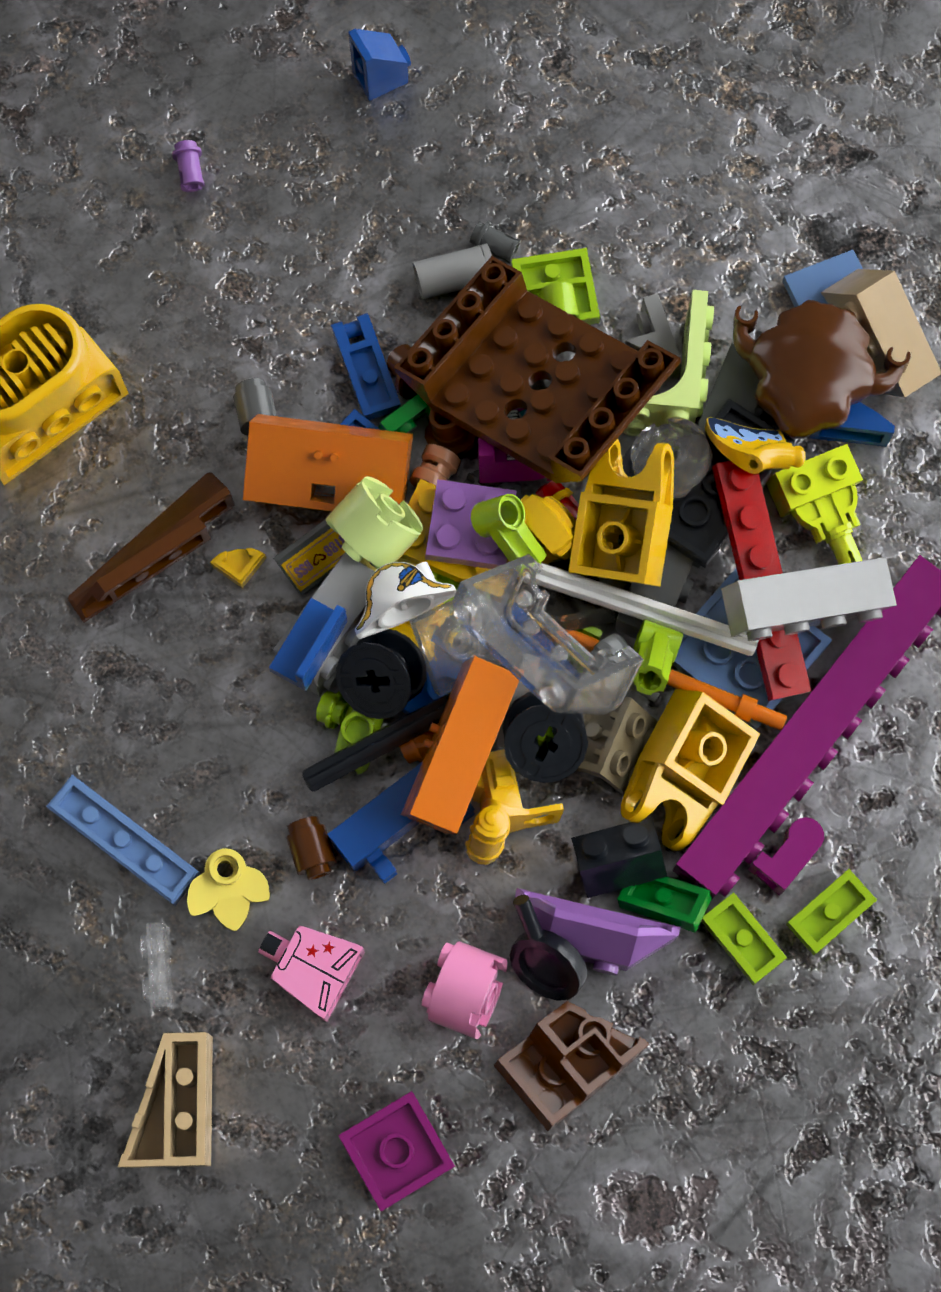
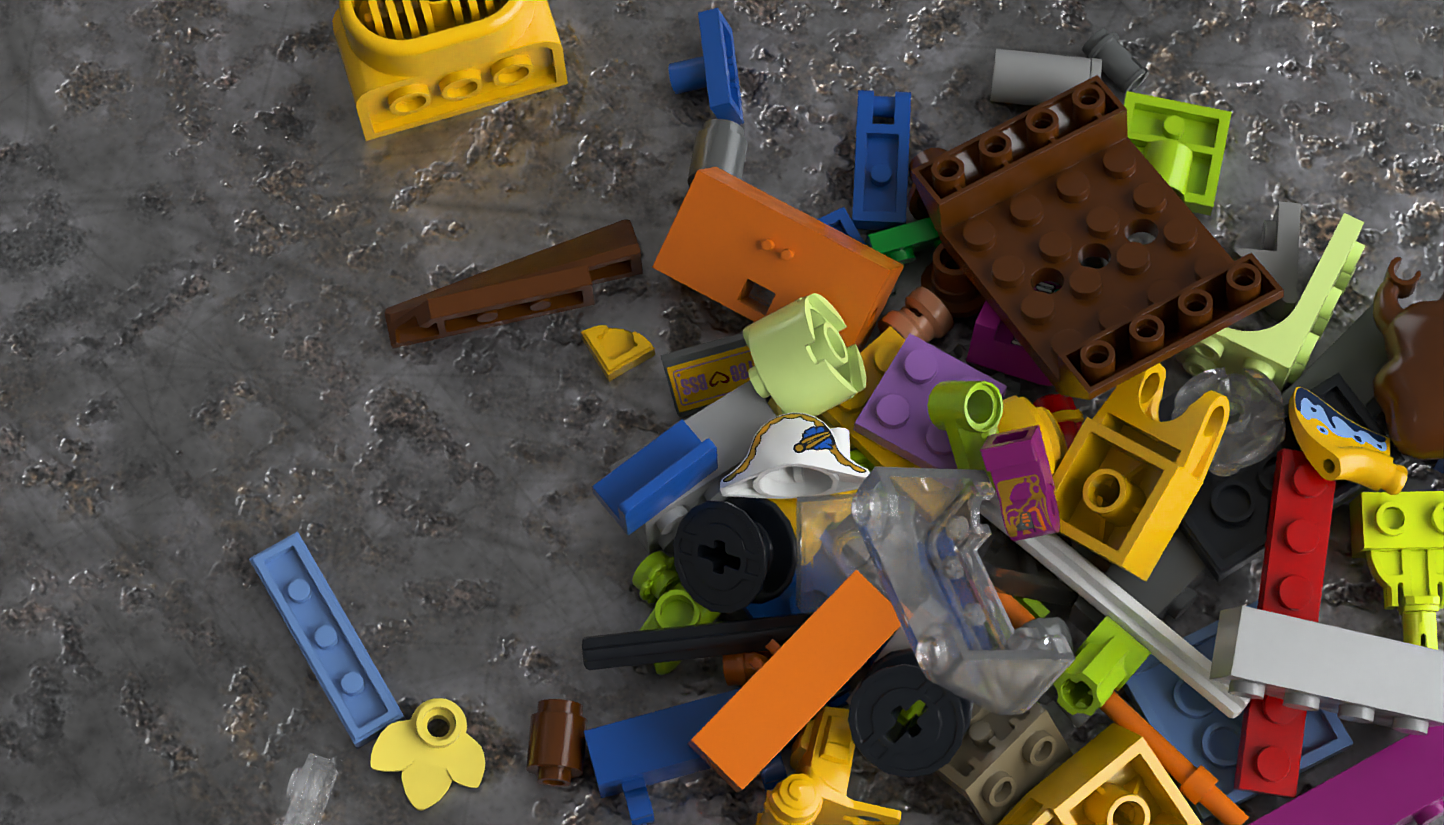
camera: 25 degrees right, 5 degrees down
none -> blue tile [668,8,744,125]
none -> magenta leg [980,425,1060,541]

